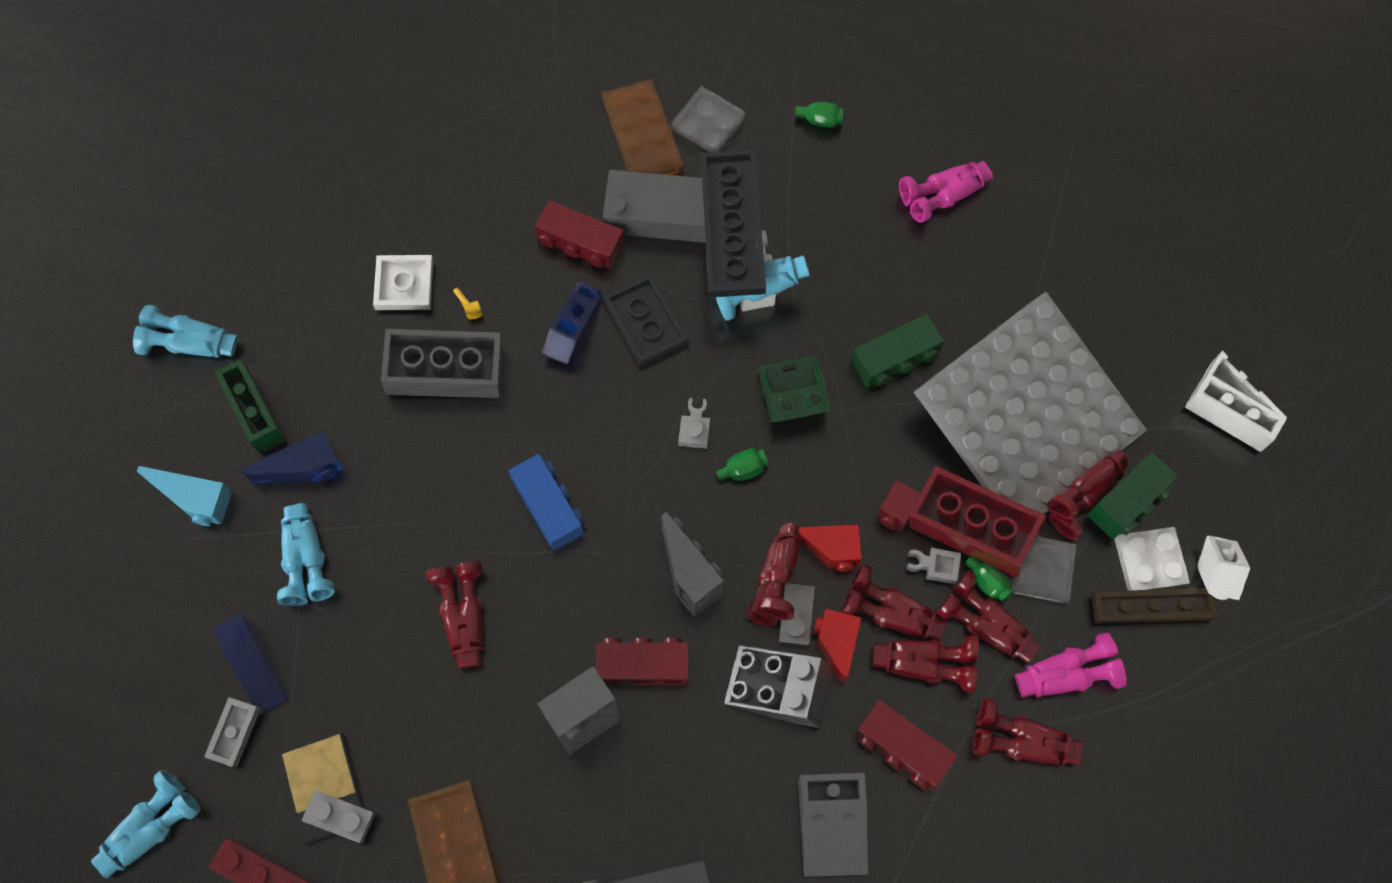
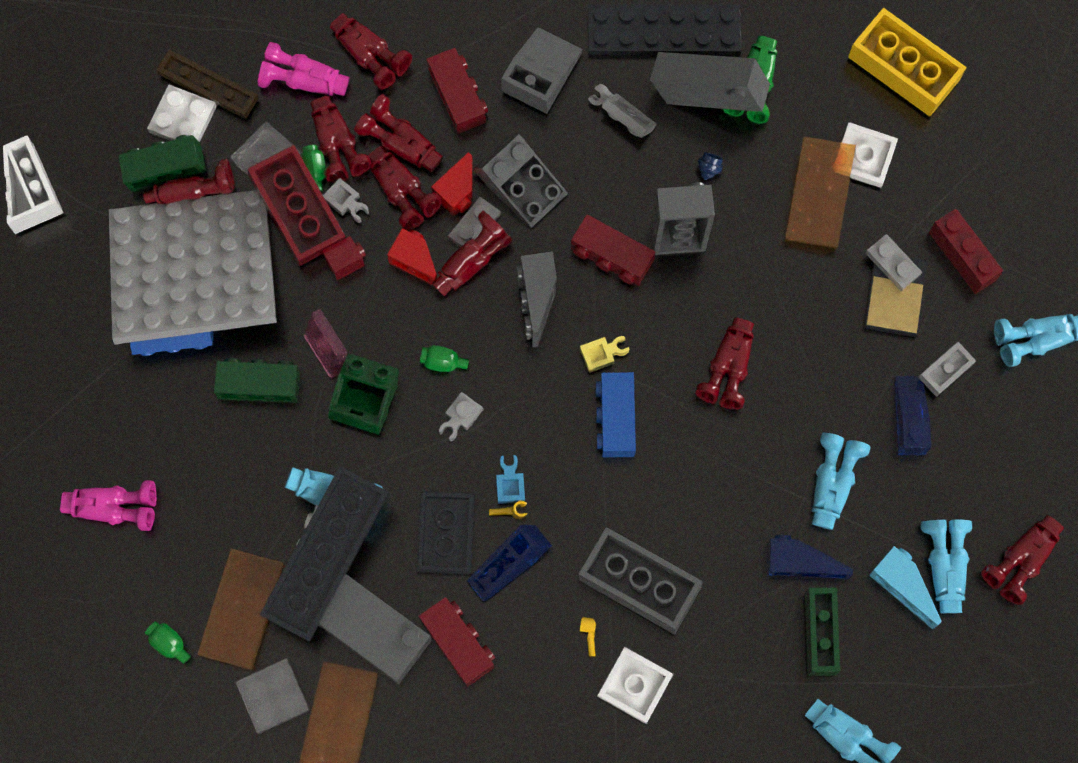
camera: 150 degrees left, 5 degrees up
white brick [1197,535,1250,600] -> none
none -> clear orange plate [197,549,285,670]
none -> clear pink tile [304,309,348,378]
none -> yellow hand [489,501,527,520]
none -> dark azure plate [496,455,525,504]
none -> light yellow plate [580,336,629,373]
none -> light grey plate [588,84,656,138]
none -> dark blue plate [698,152,723,180]
none -> medium azure piece [921,520,972,613]
none -> dark red piece [981,515,1064,605]

